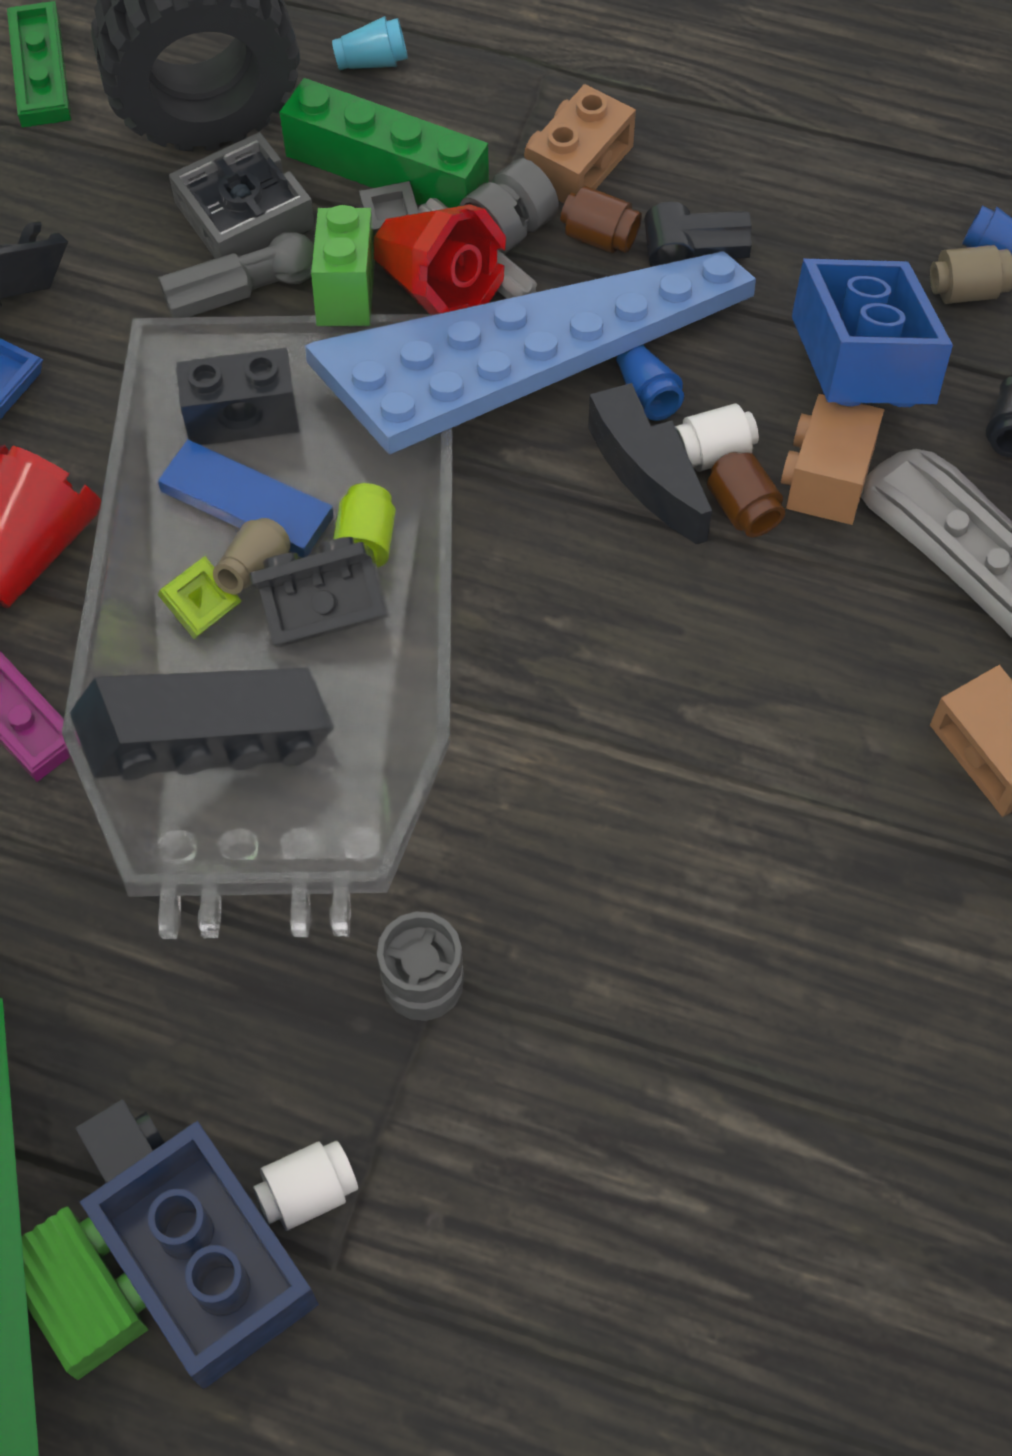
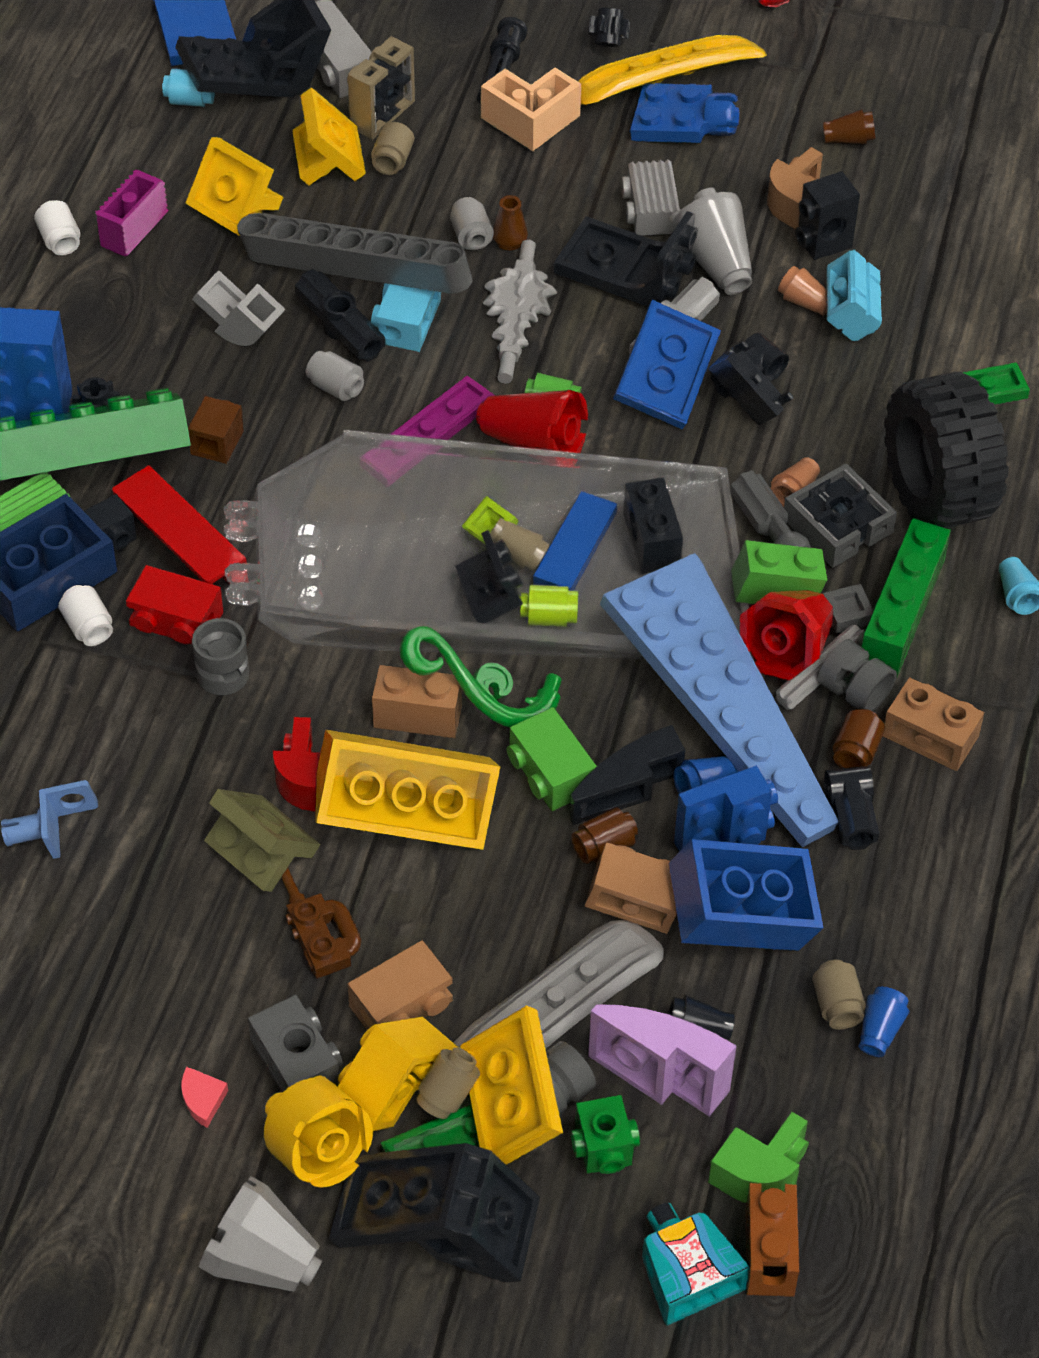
camera: 85 degrees right, 10 degrees down
black brick [69,667,335,780] -> none
white brick [675,403,759,472] -> none
none -> medium blue bracket [1,780,98,859]
none -> red panel [112,465,249,591]
none -> red brick [126,565,224,644]
none -> olive bracket [204,789,321,892]
none -> red brick [273,717,321,811]
none -> reddish brown piece [281,868,361,979]
none -> yellow slope [315,729,500,850]
none -> medium nougat brick [372,665,462,738]
none -> green plant [399,626,562,728]
none -> bright green brick [507,707,597,811]
none -> blue plate [674,765,778,852]
none -> nougat cone [771,457,820,507]

